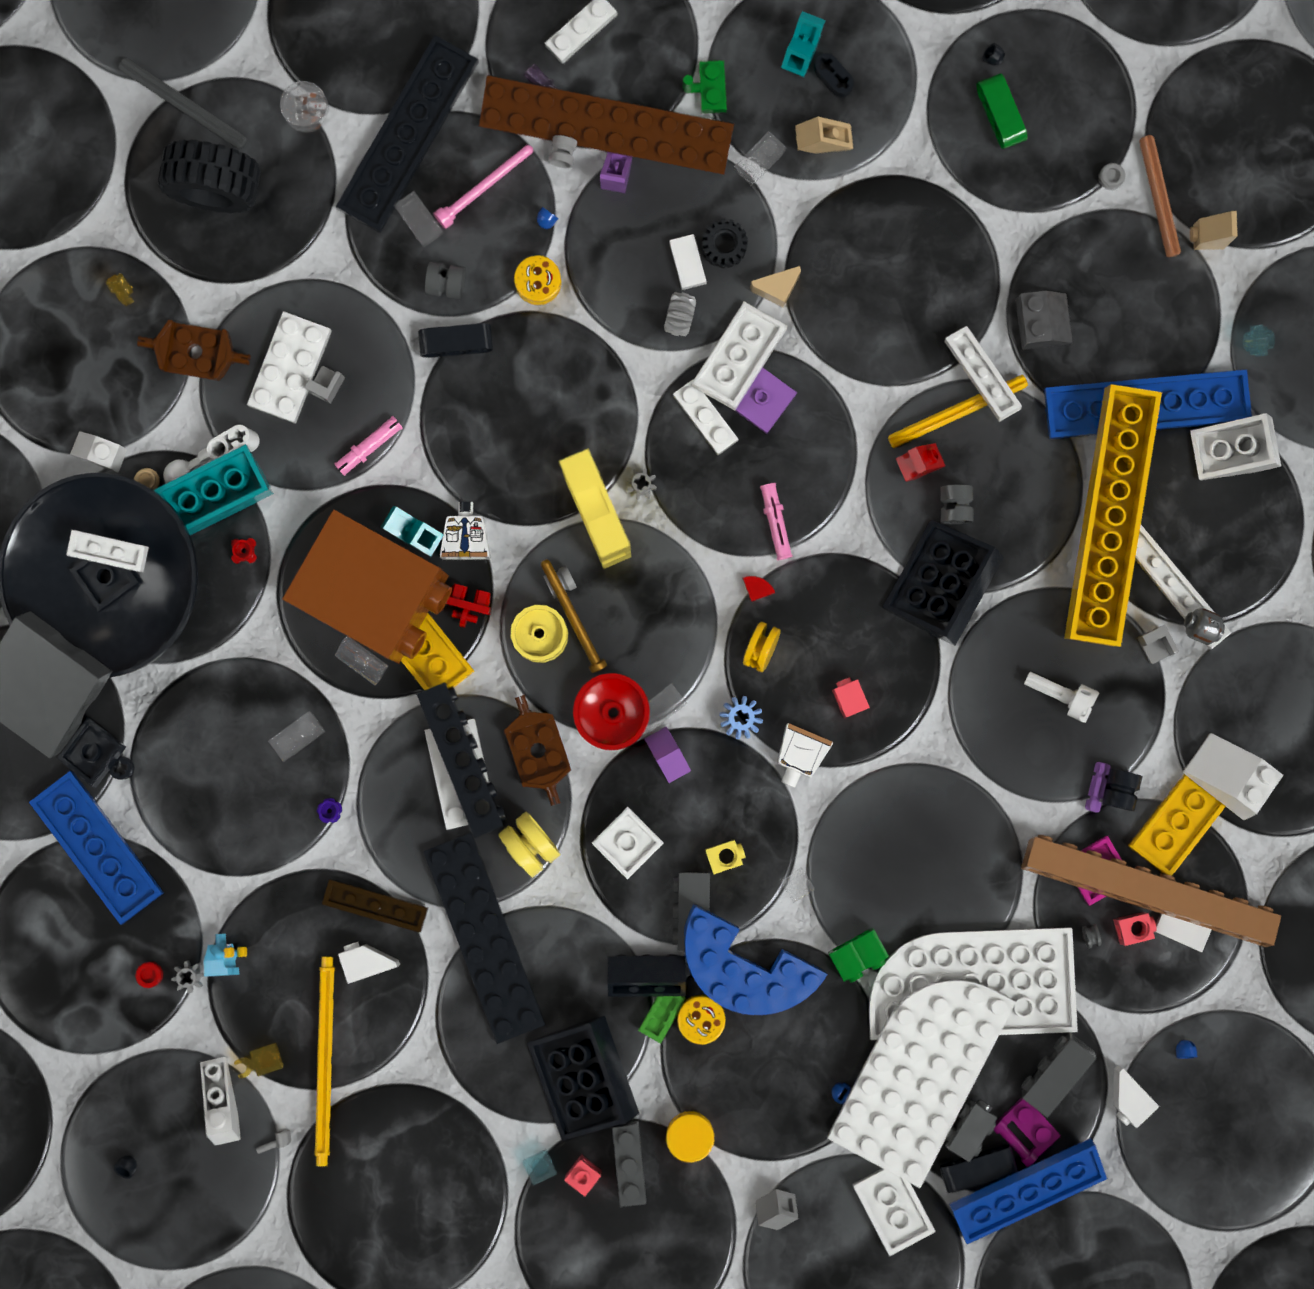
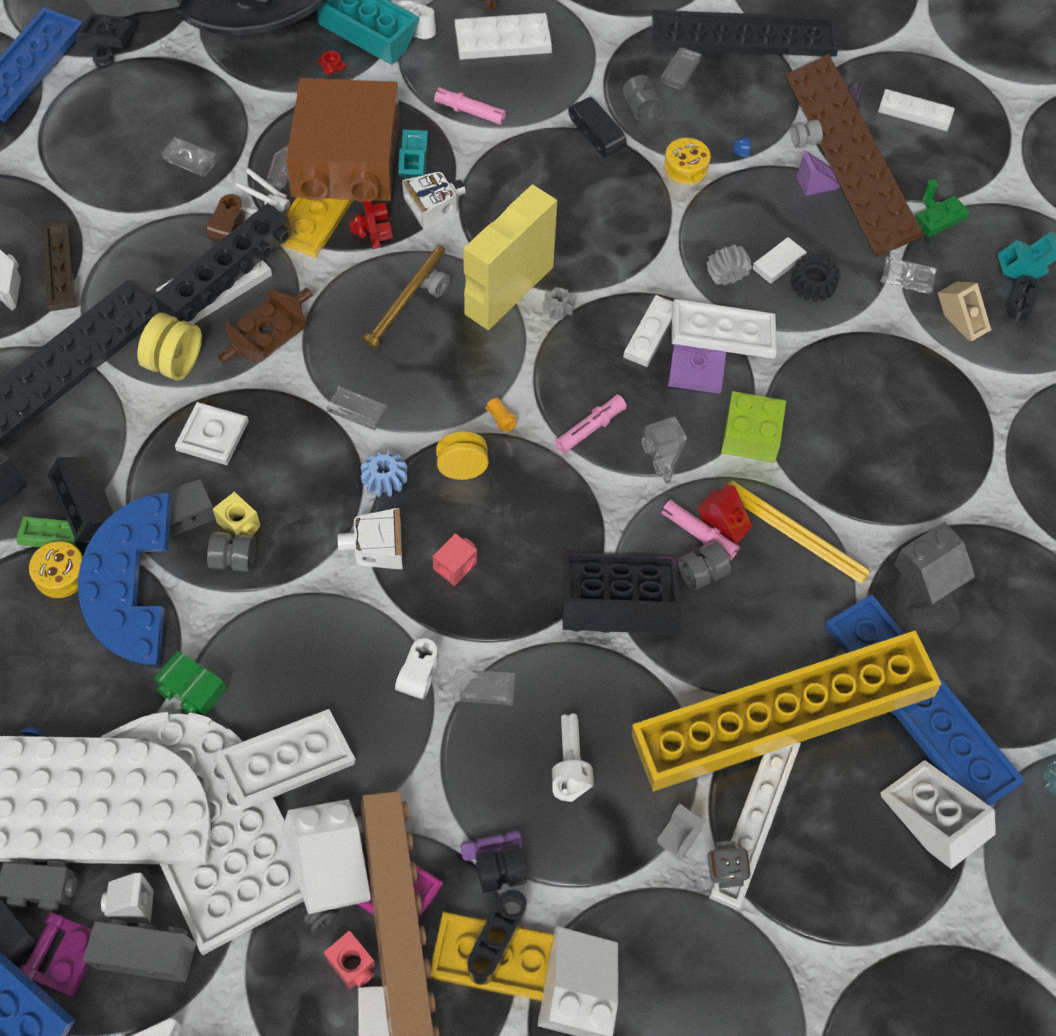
camera: 60 degrees right, 25 degrees down
light grey panel [304,366,345,404] -> none
dark purple plate [317,798,342,823] -> none
bright pink piece [433,145,533,229] -> none
light yellow wheel [511,605,568,663] -> none
red dish [573,673,650,750] -> none
medium lavender slope [645,726,691,783] -> none
red tile [742,576,775,602] -> none
tan slope [750,266,801,308] -> none
clear tile [780,867,815,903] -> none
white plate [945,326,1022,422] -> none
none -> white slope [101,873,154,923]
none -> reddish brown piece [207,194,246,241]
none -> dark grey wheel [207,532,256,573]
none -> white plate [215,709,355,810]
none -> white plant [235,168,290,215]
none -> white slope [282,799,371,914]
none -> white piece [395,638,438,700]
none -> clear plate [453,669,515,705]
none -> black beam [467,889,527,985]
none -> light orange pin [485,398,517,432]
none -> clear slope [641,416,687,484]
none -> bright pink pin [661,500,740,561]
none -> lime brick [721,391,786,463]

